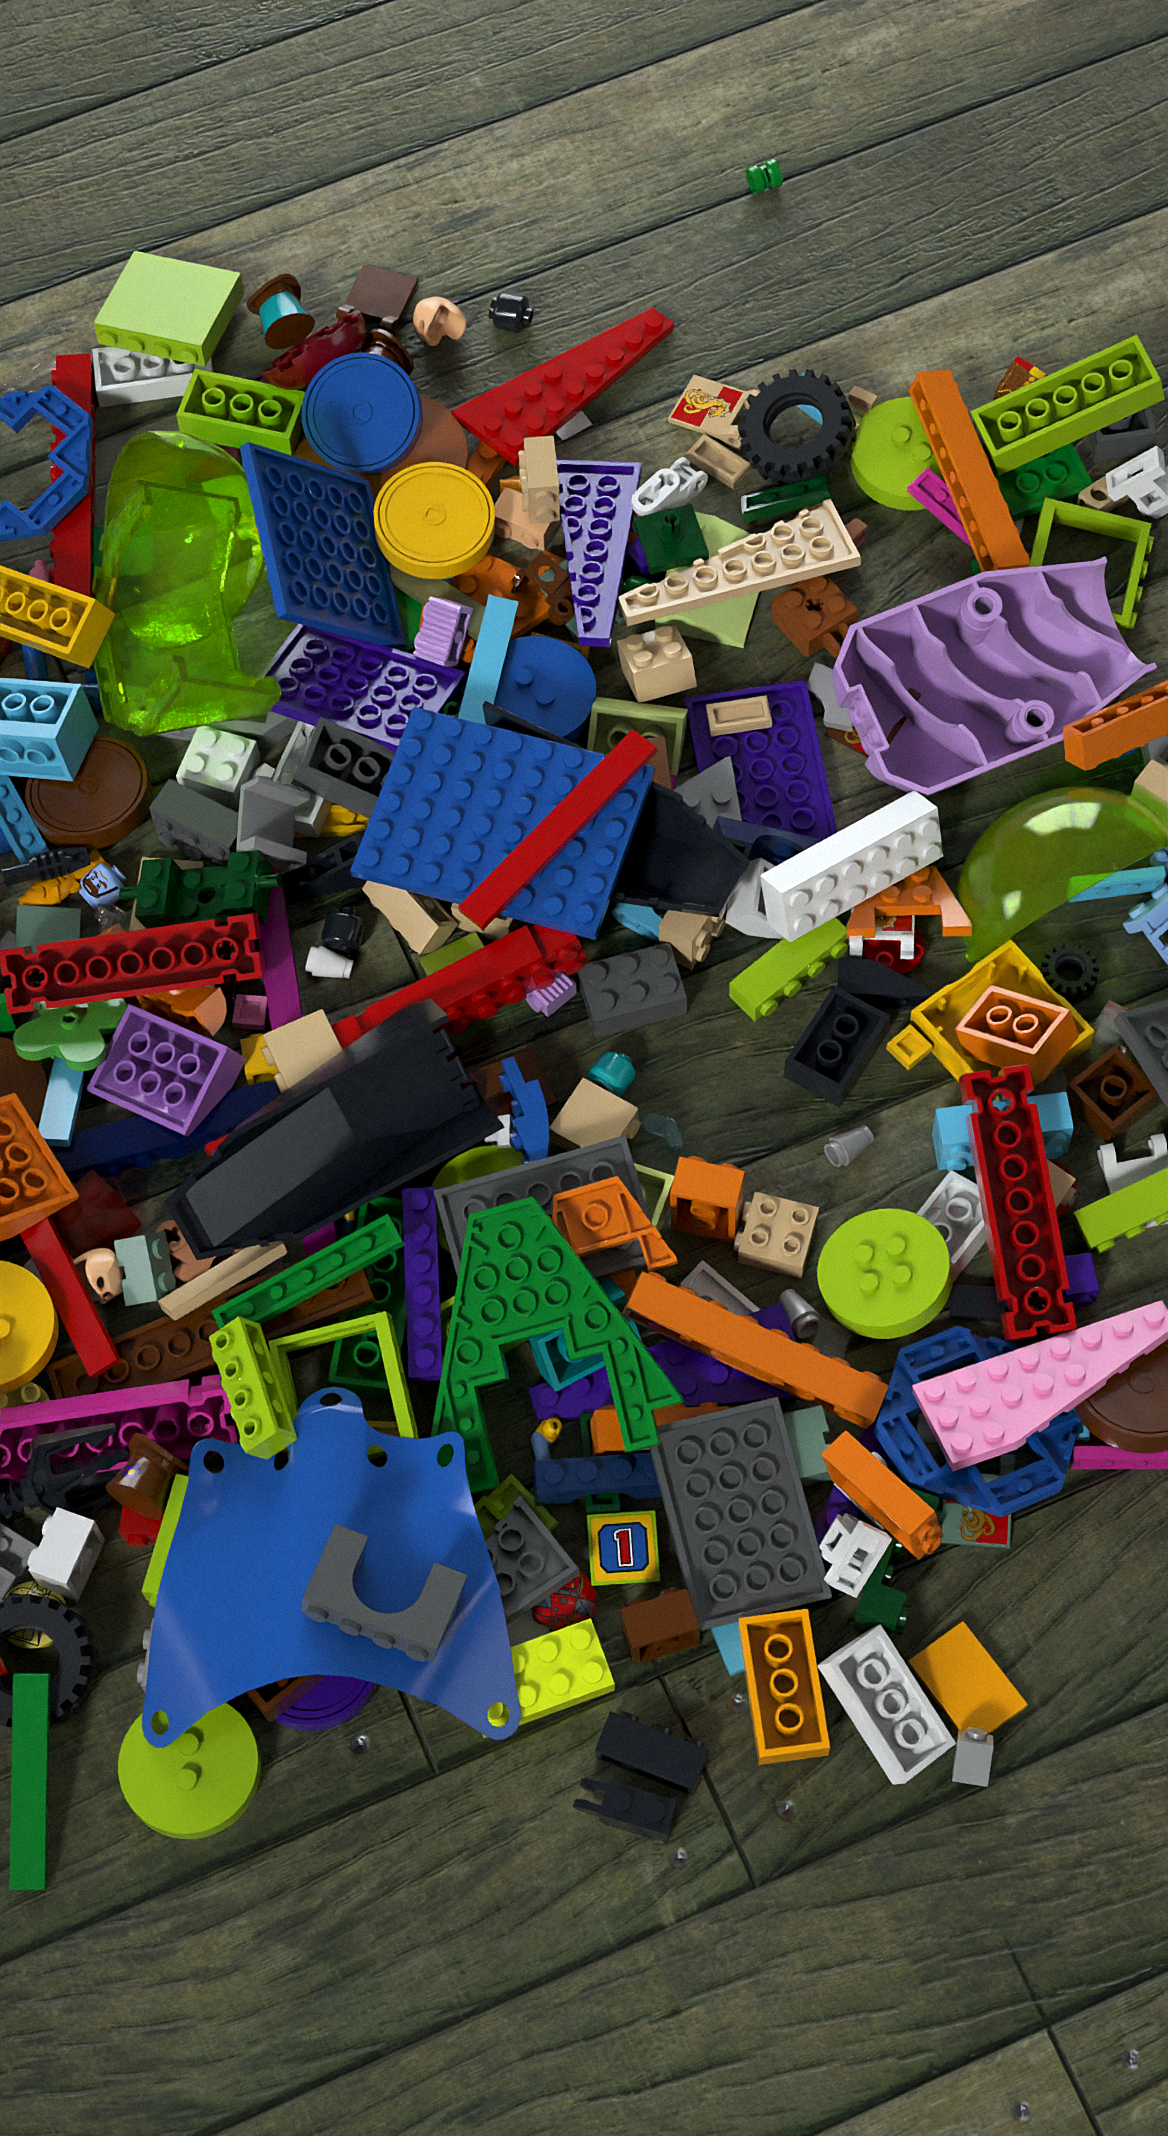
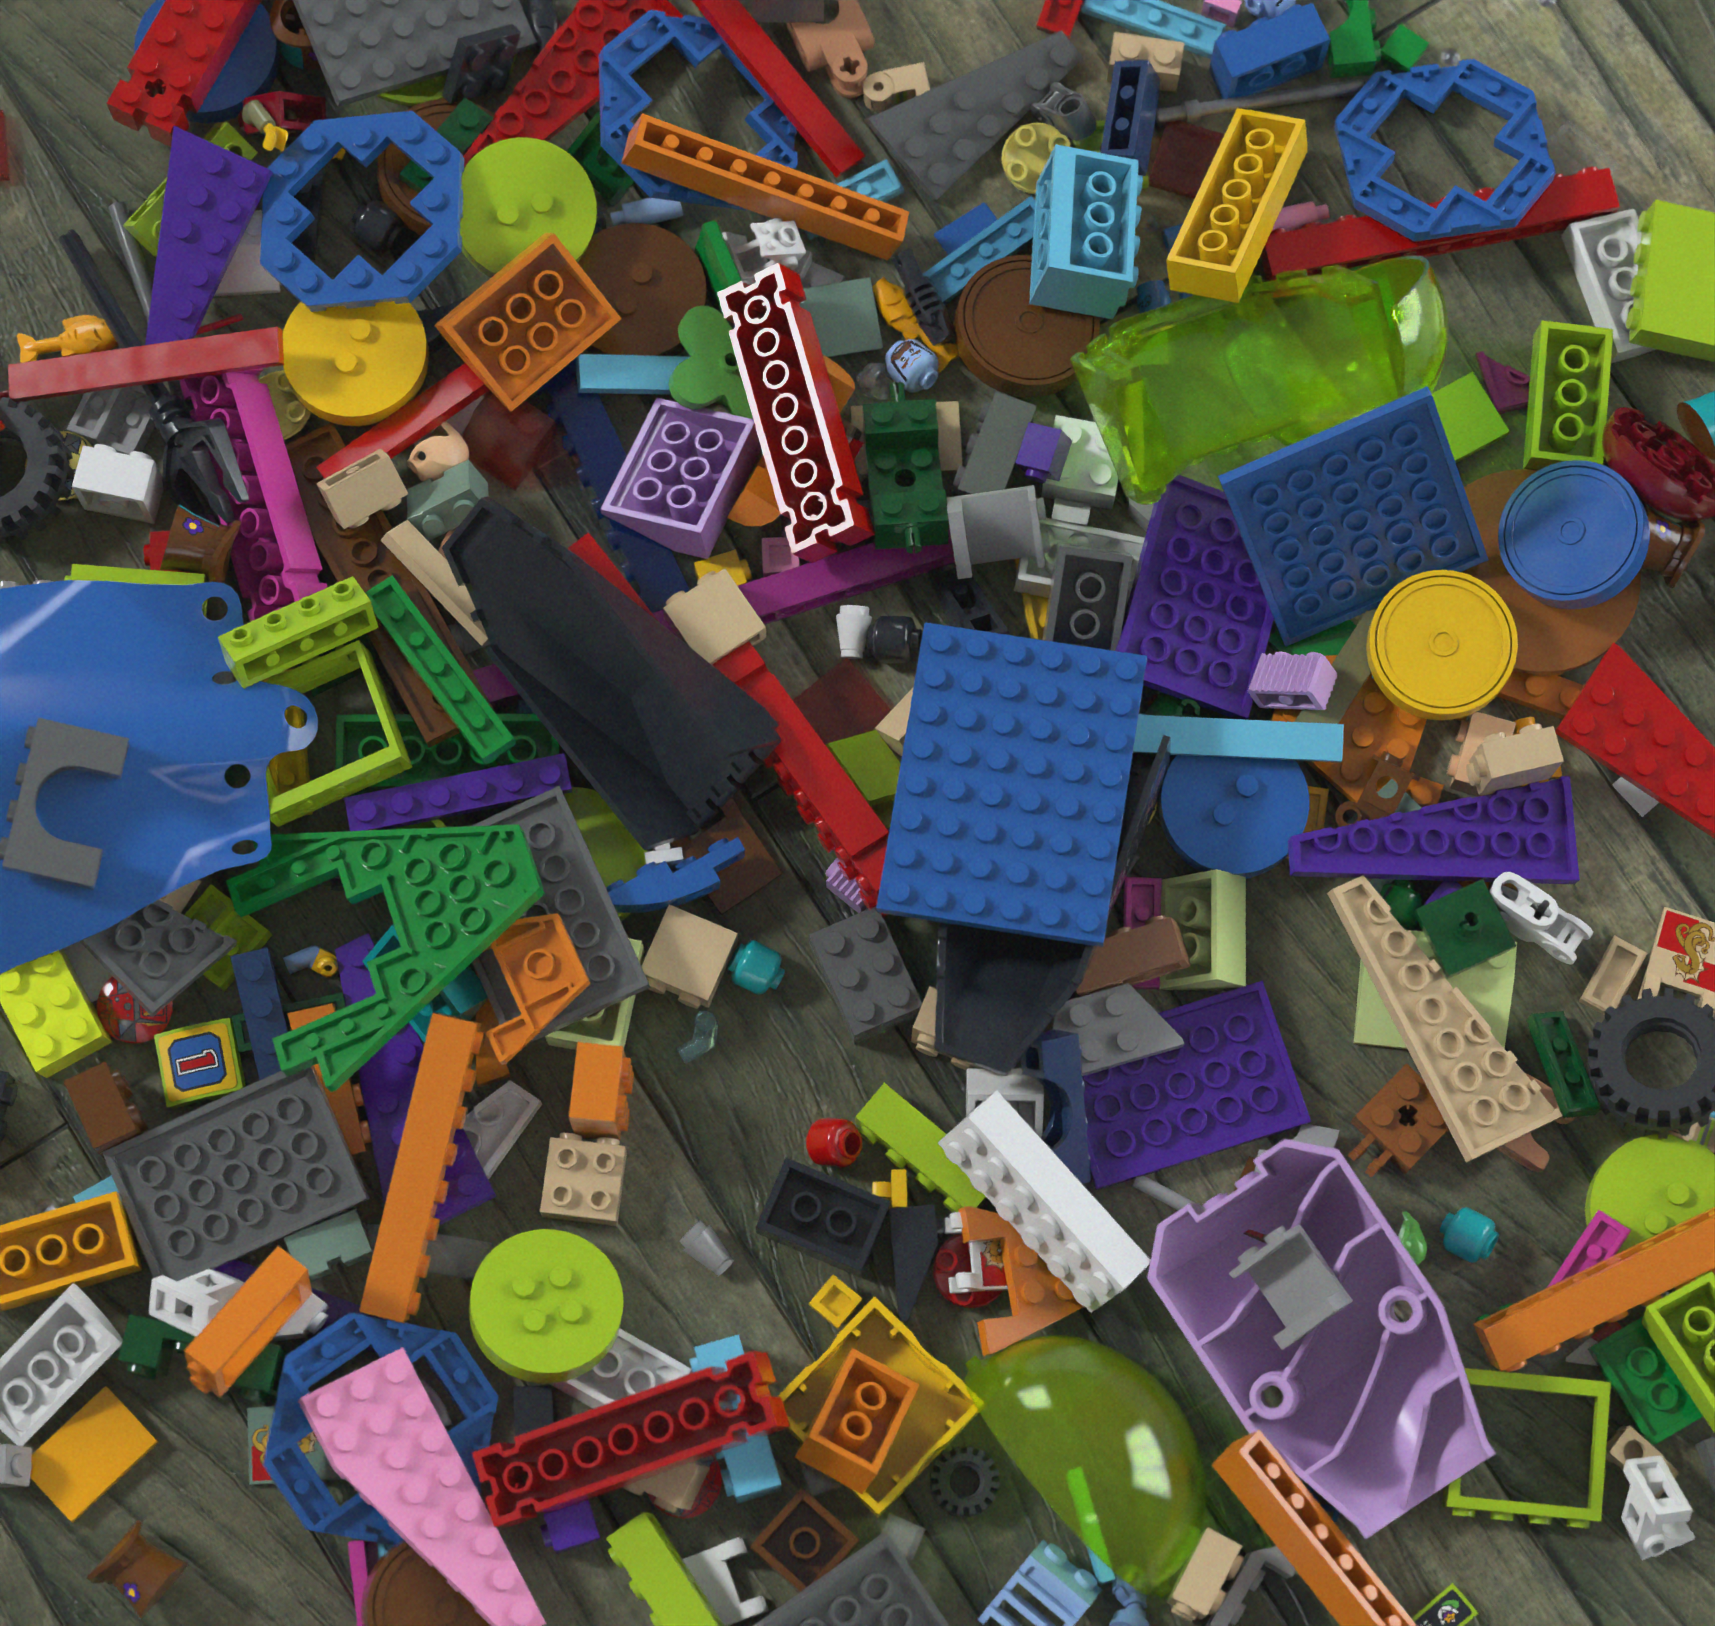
camera: 75 degrees right, 10 degrees up
red tile [458,729,657,930] -> none
tan brick [617,625,697,703] -> none
tan tile [706,695,772,737] -> none
light grey cone [778,1289,821,1338] -> none
none -> reddish brown hat [87,1519,188,1620]
none -> tan brick [316,449,408,529]
none -> clear red tile [793,658,891,745]
none -> red head [806,1117,863,1168]
none -> yellow tile [872,1169,907,1208]
none -> dark purple brick [1015,422,1072,483]
none -> light grey piece [1132,1176,1206,1211]
none -> light grey panel [1229,1224,1353,1350]
none -> teal head [1439,1207,1499,1263]

